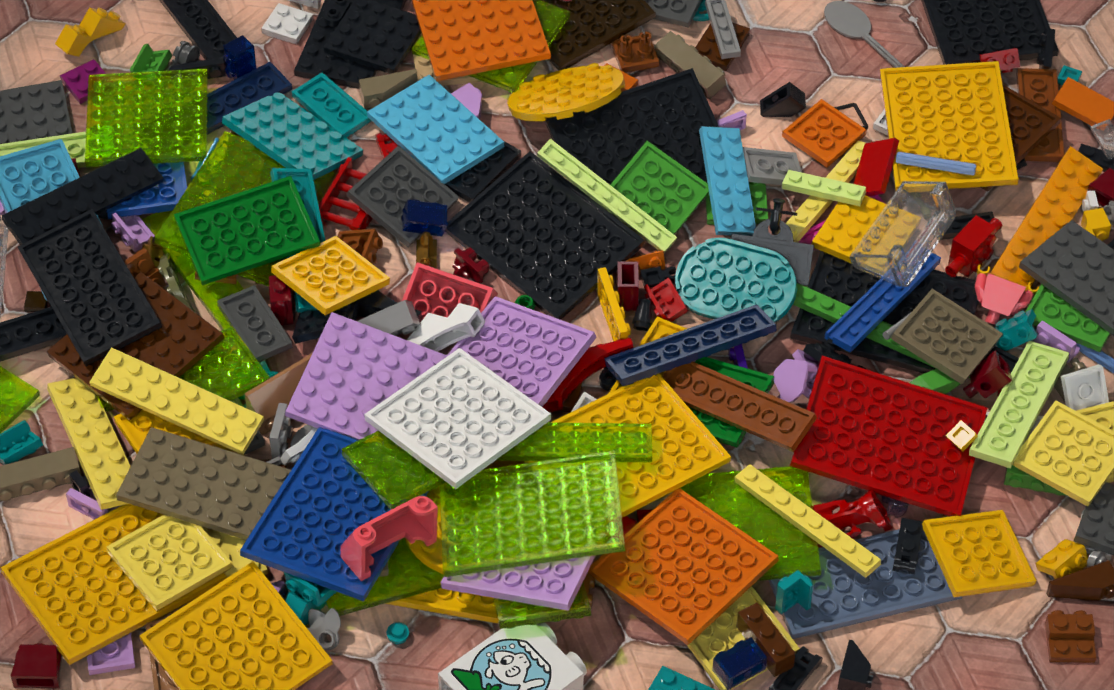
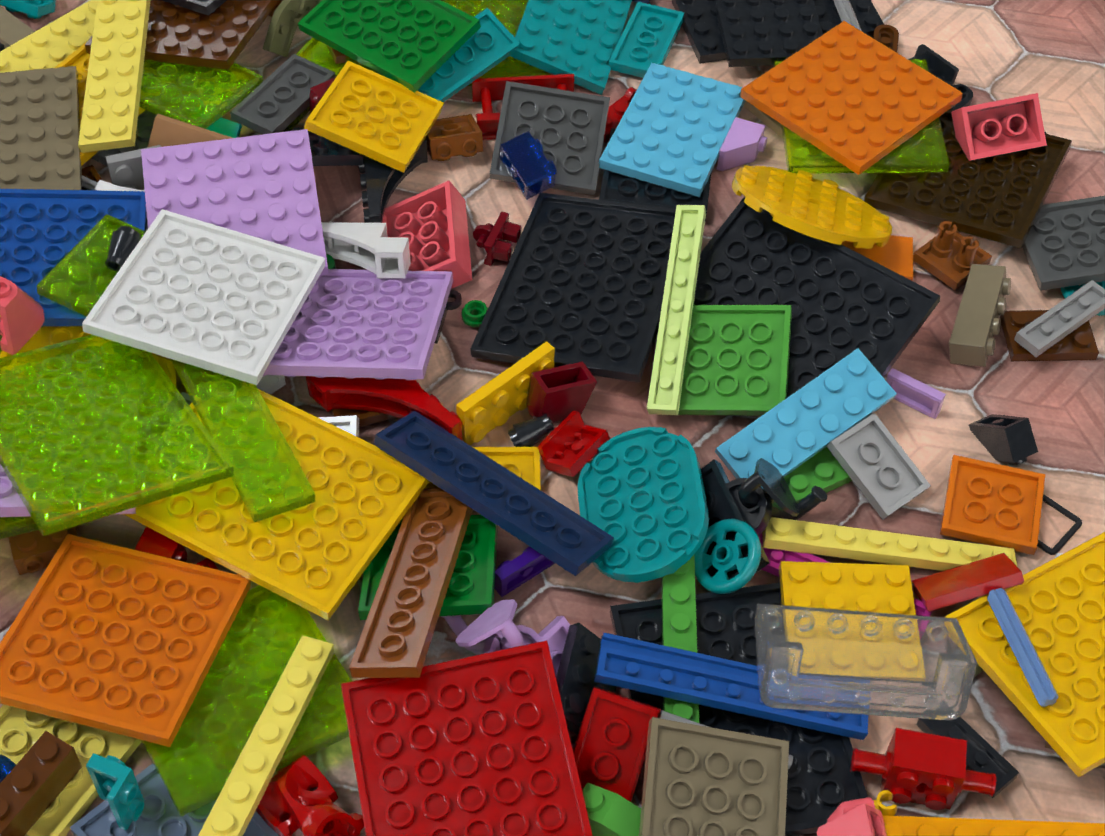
camera: 60 degrees right, 0 degrees up
light grey brick [357,300,420,336] -> none
dark tan slope [359,69,418,110] -> none
pearl gold hinge [416,232,437,269] -> none
orange hinge [626,250,666,276] -> none
black plate [640,266,676,291] -> none
yellowish green plate [782,170,866,206] -> none
none -> black cone [105,226,141,272]
none -> red tile [573,687,661,803]
none -> teal plate [694,519,761,594]

